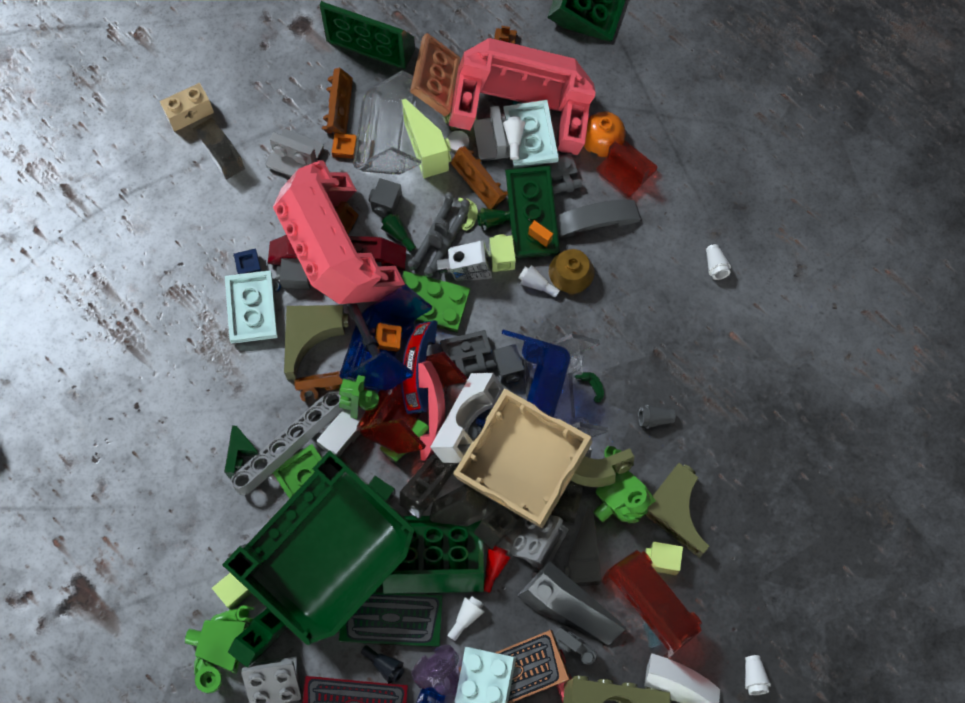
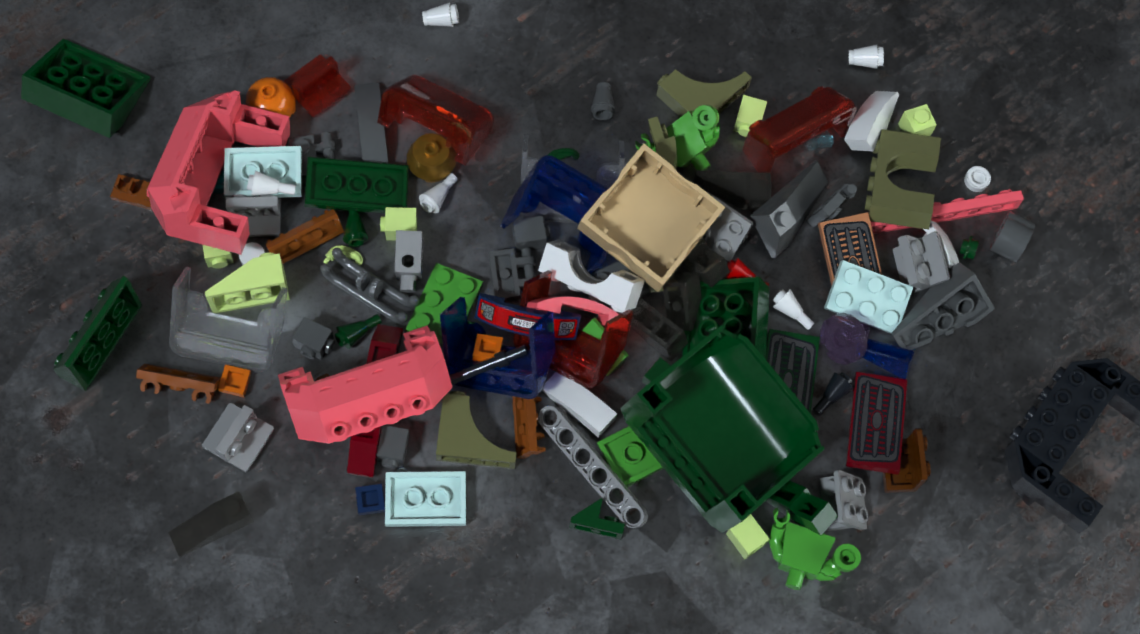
camera: 90 degrees left, 0 degrees up
tan brick [159,83,214,132] -> none
bright green hips [339,375,379,419] -> none
nougat tile [410,33,461,117] -> none
orange tile [528,220,553,247] -> none
none -> clear red windscreen [377,75,494,166]

